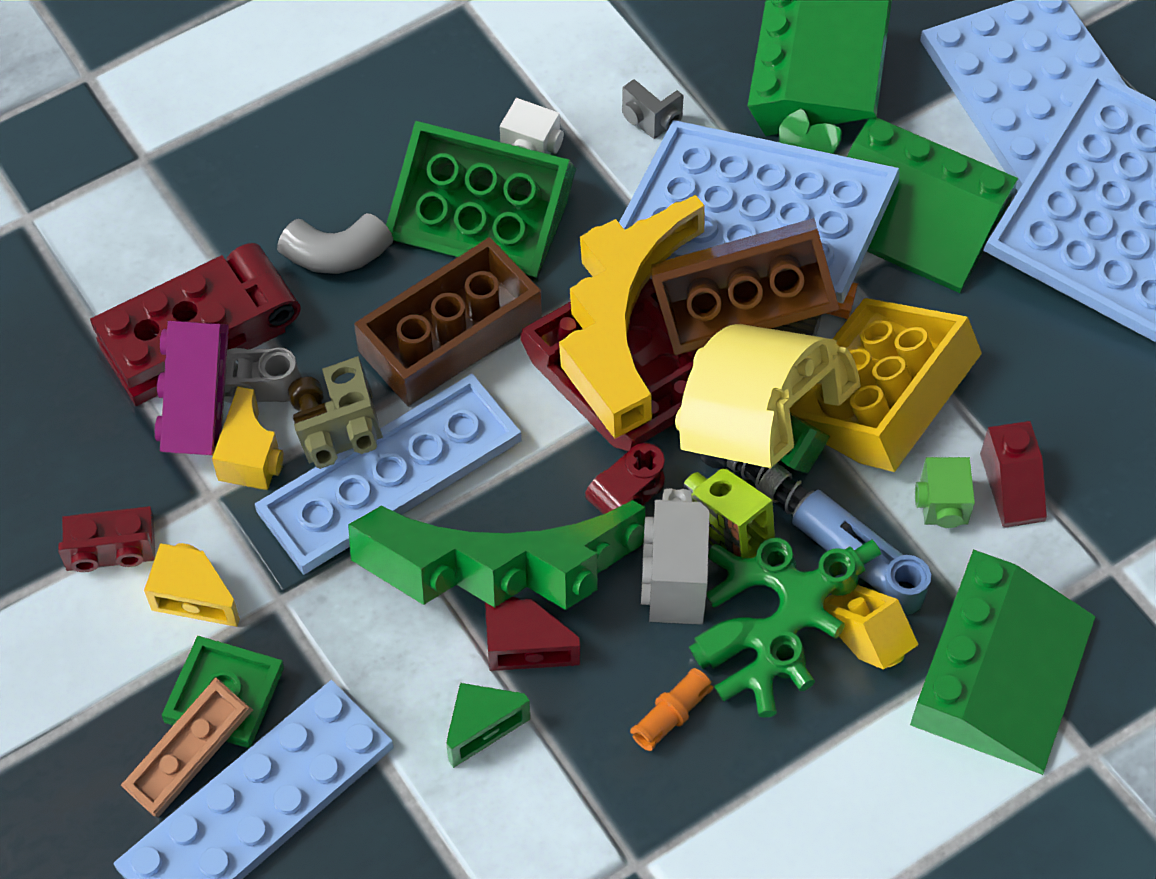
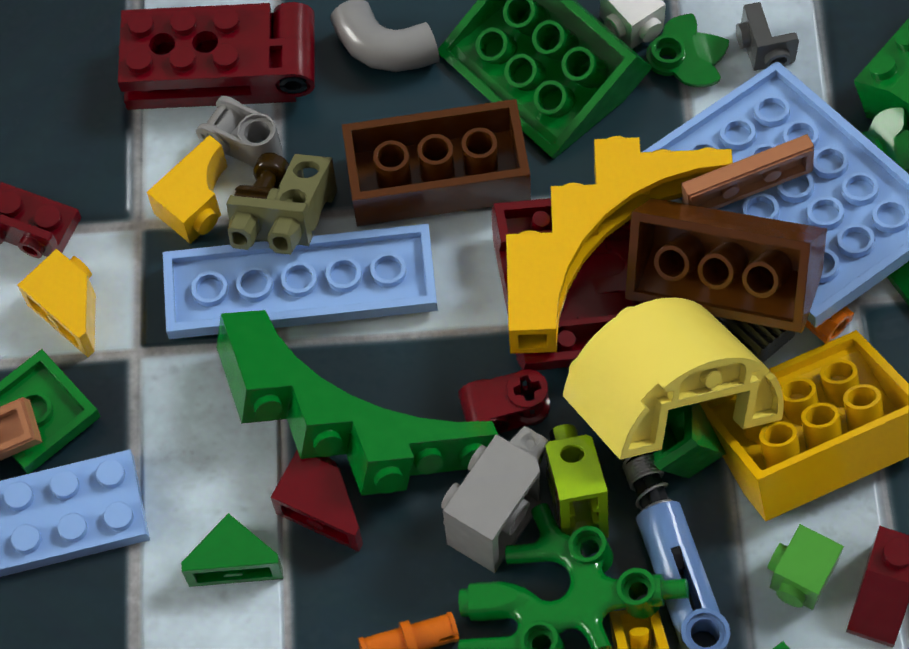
camera: 35 degrees right, 5 degrees up
magenta brick [155,321,229,455] -> none
none -> green plate [646,13,729,87]
none -> nougat tile [681,134,814,209]

